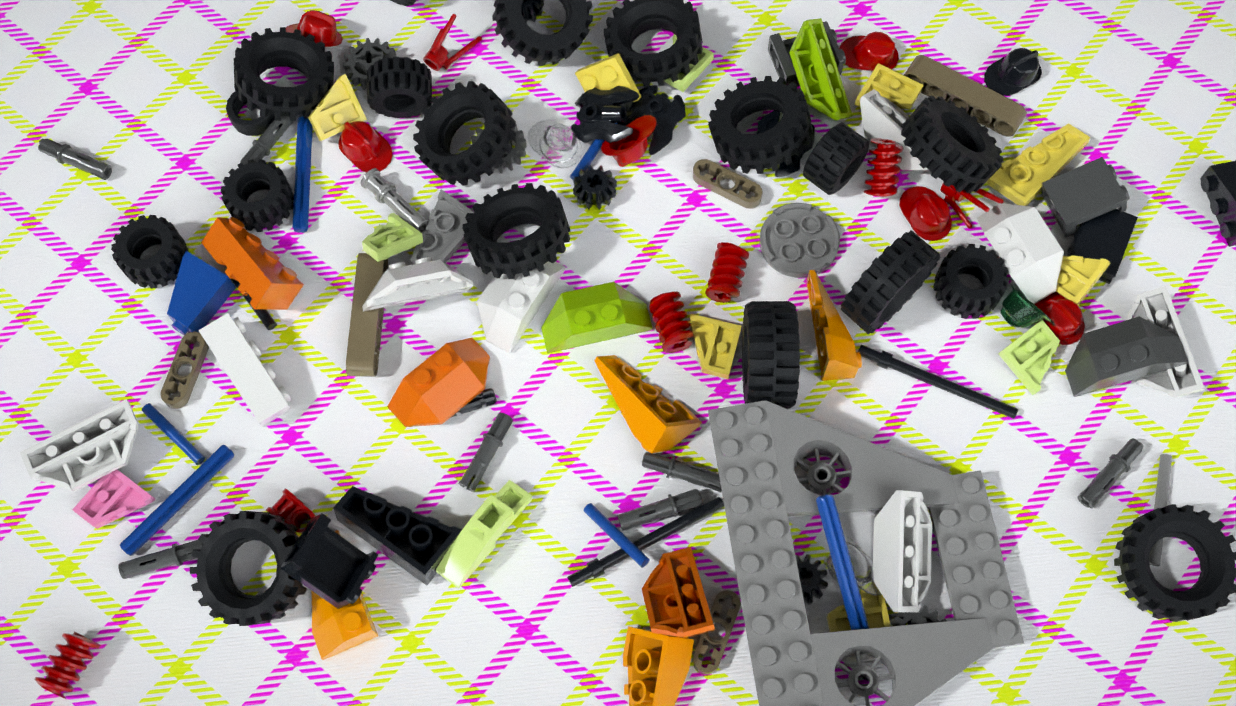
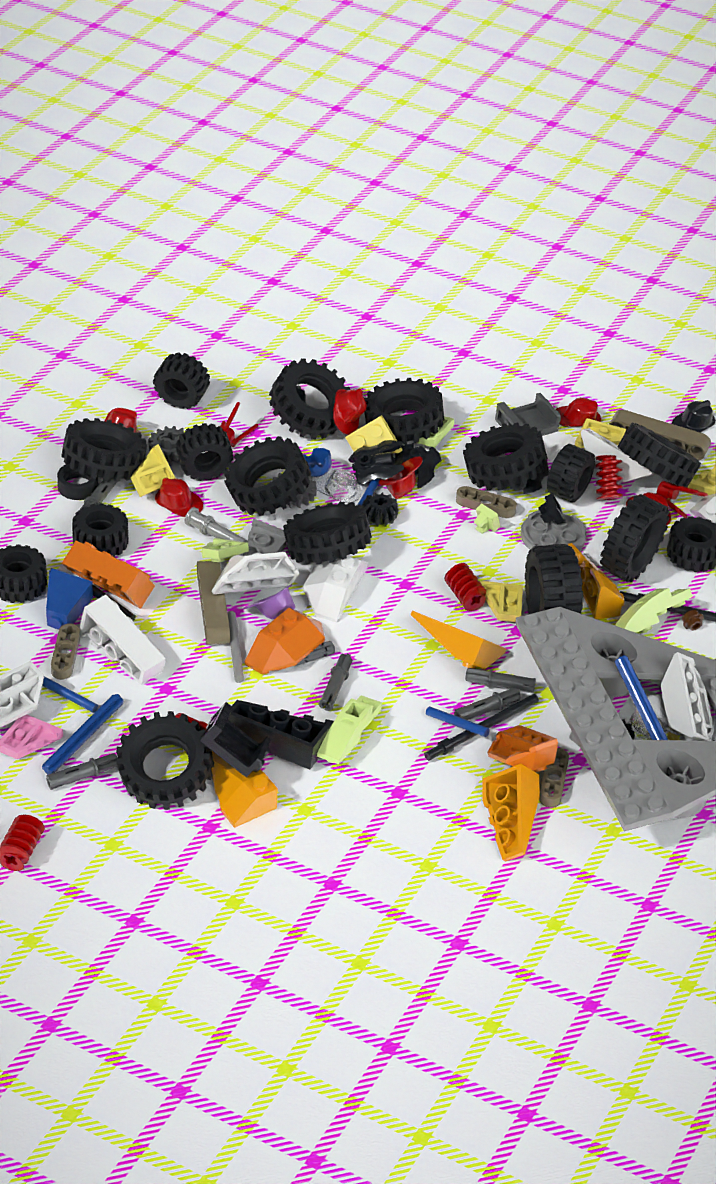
camera: 15 degrees left, 25 degrees down
blue axle [292,116,312,233] -> none
lime wedge [541,281,653,354] -> none
red piece [705,242,749,303] -> none
lime wedge [789,18,853,121] -> none
none -> light grey bar [228,611,244,683]
none -> medium lavender piece [243,584,295,619]
none -> blue hair [303,448,332,477]
none -> red piece [333,389,367,435]
none -> yellowish green tile [474,503,500,534]
none -> black tile [538,493,565,525]
none -> yellowish green slope [615,588,693,633]
none -> reddish brown plate [682,610,704,631]

